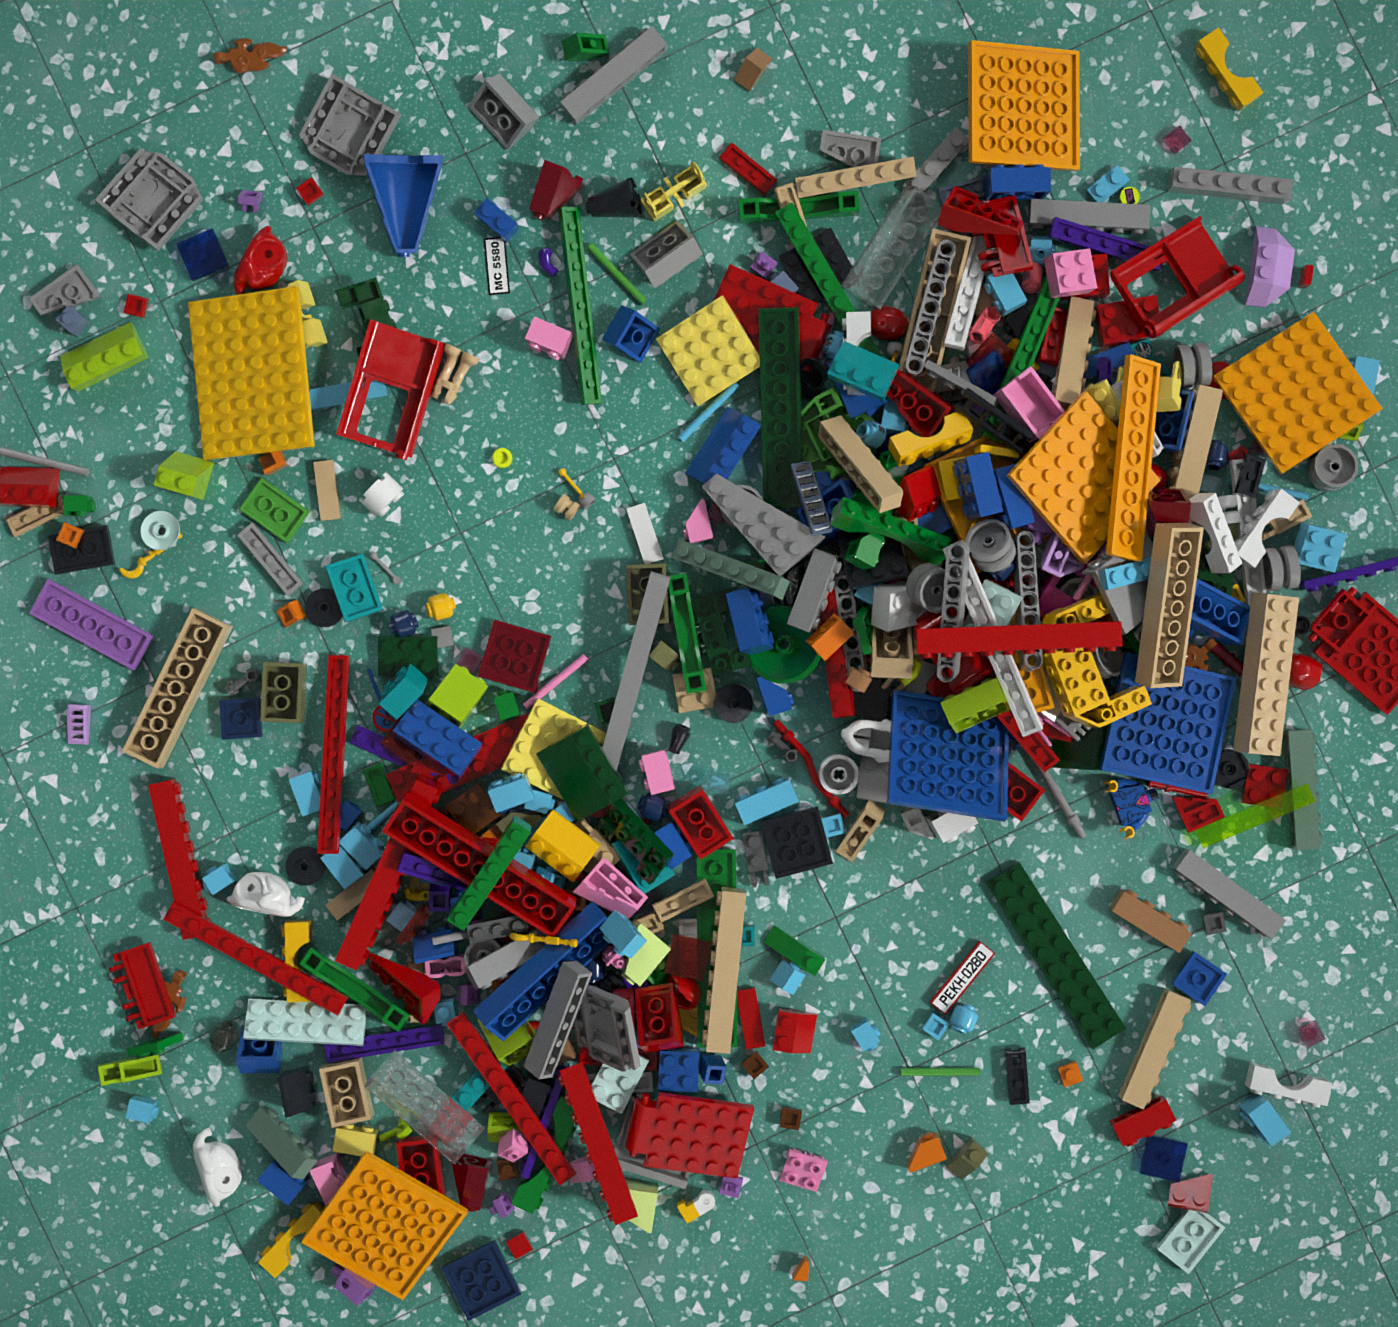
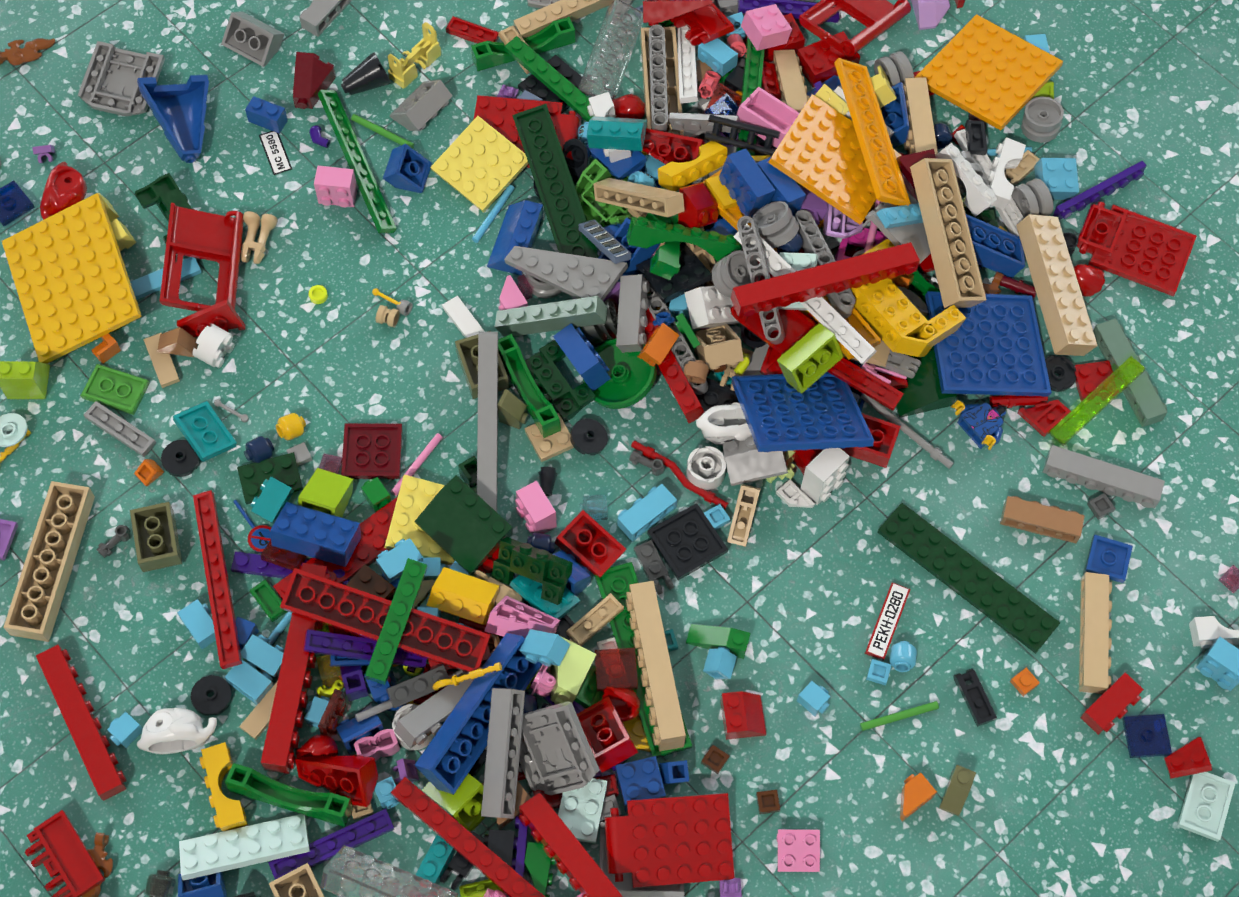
camera: 20 degrees left, 25 degrees down
red plate [163,901,348,1016] -> none
dark blue plate [219,697,263,740] -> none
red plate [296,177,324,206] -> none
red tile [737,987,766,1050] -> none
blue slope [755,677,794,717] -> none
none -> medium nougat slope [157,327,198,357]
none -> red wing [177,299,245,337]
none -> red hair [296,734,338,757]
none -> blue plate [653,312,675,327]

